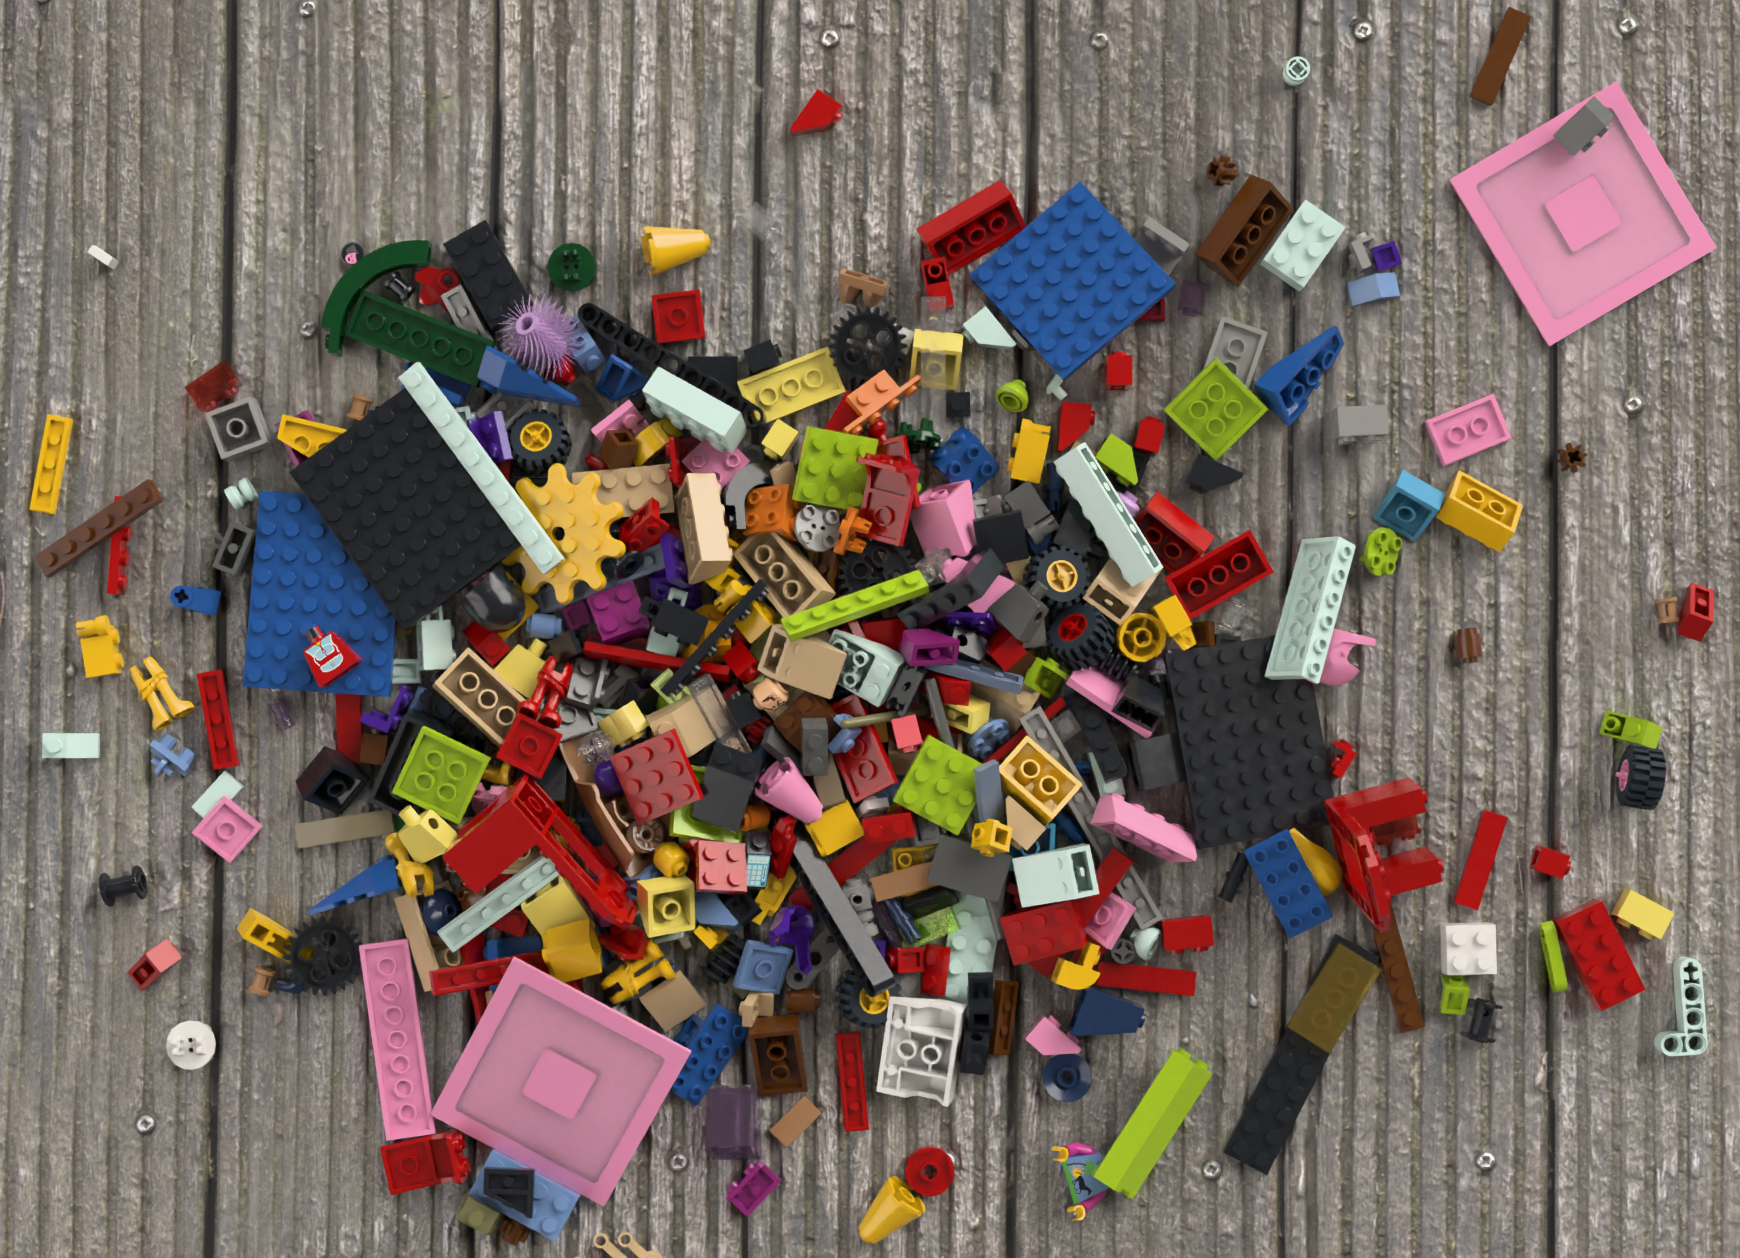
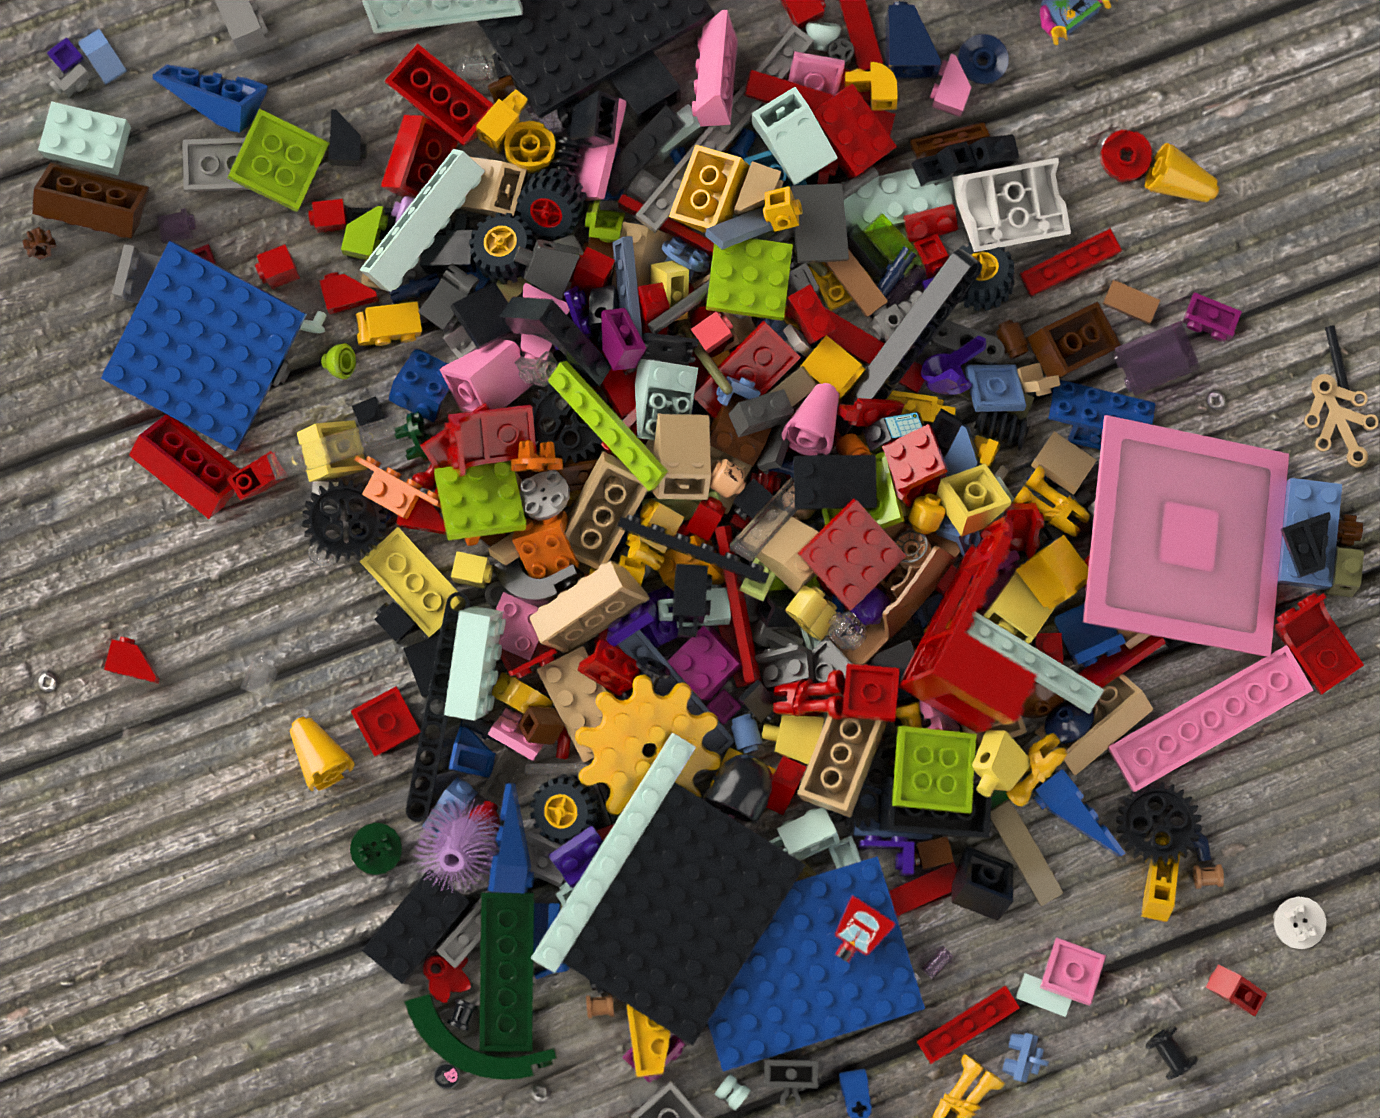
camera: 115 degrees left, 5 degrees down
red tile [429,950,550,996] -> none
medium nougat tile [837,268,889,308] -> none
light aqua slope [962,306,1016,350] -> none

